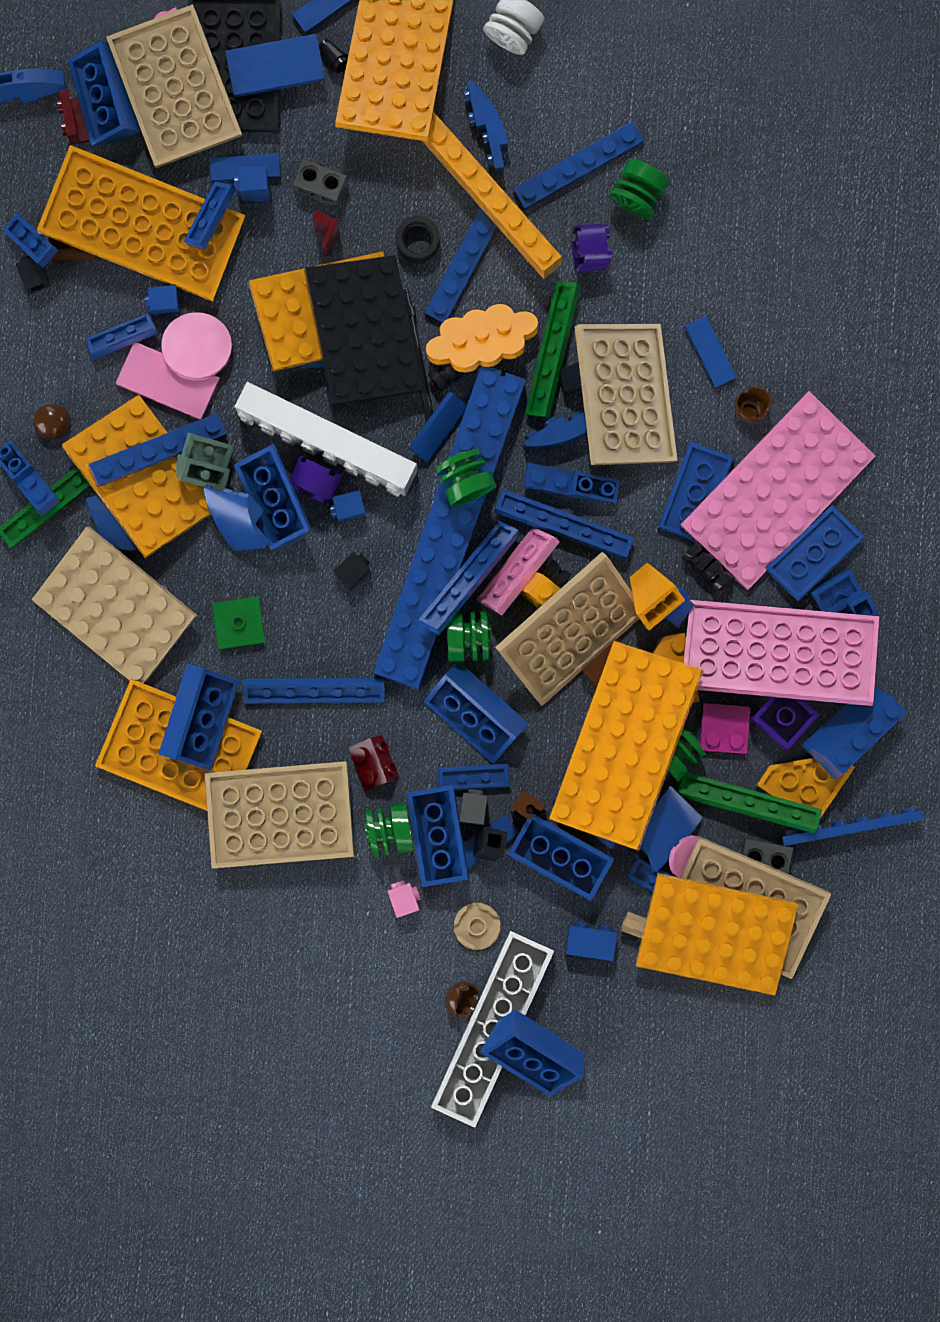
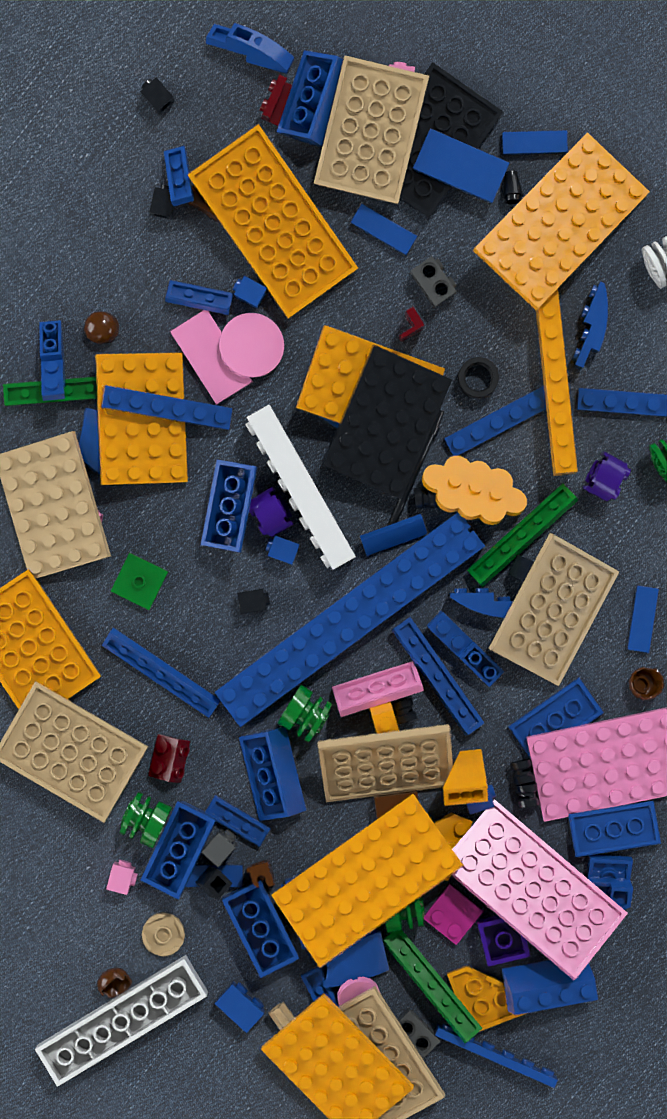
camera: 35 degrees right, 5 degrees up
blue slope [158,664,239,771] -> none
sand green brick [176,433,233,491] -> none
blue plate [184,181,236,250] -> none
blue slope [203,484,269,552] -> none
blue brick [234,166,271,204] -> none
blue plate [419,521,519,635] -> none
green wheel [435,449,497,507] -> none
blue slope [481,1009,584,1097] -> none

